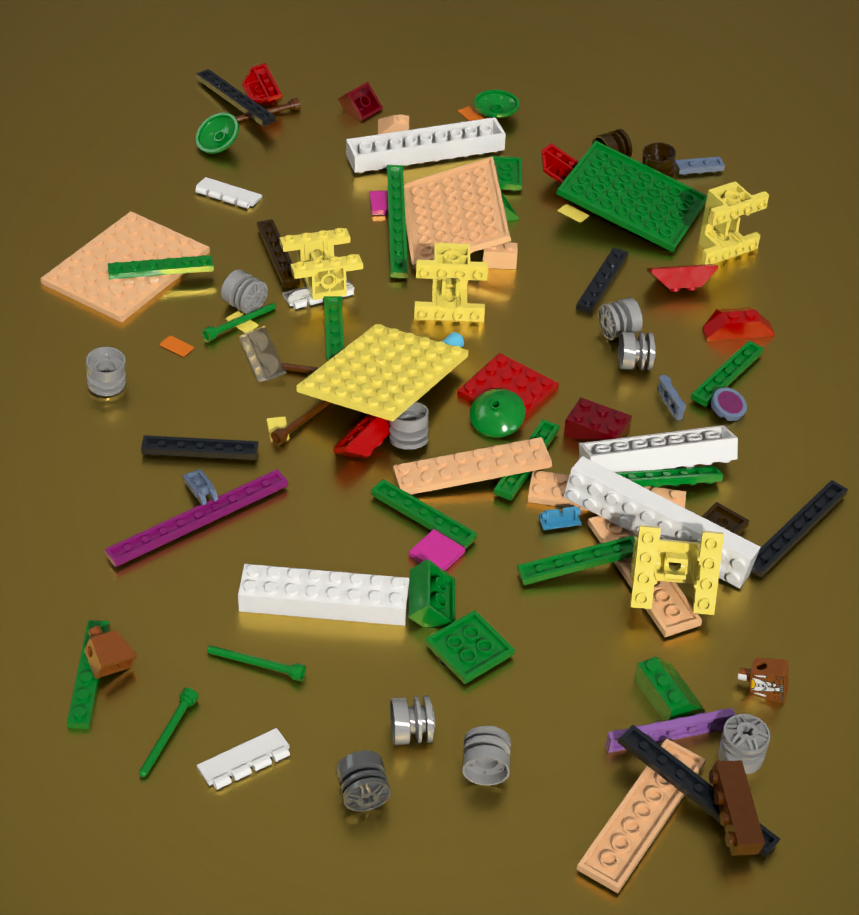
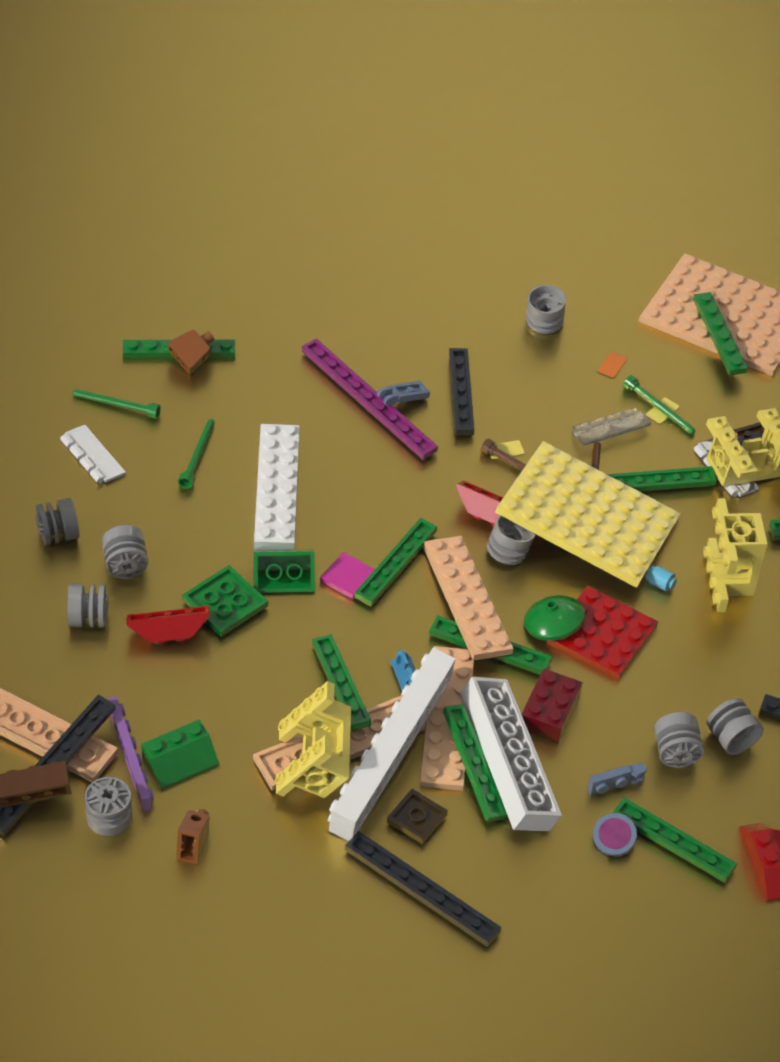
camera: 85 degrees right, 5 degrees up
light grey wheel [221,269,268,314] -> none
none -> red wedge [126,605,210,644]

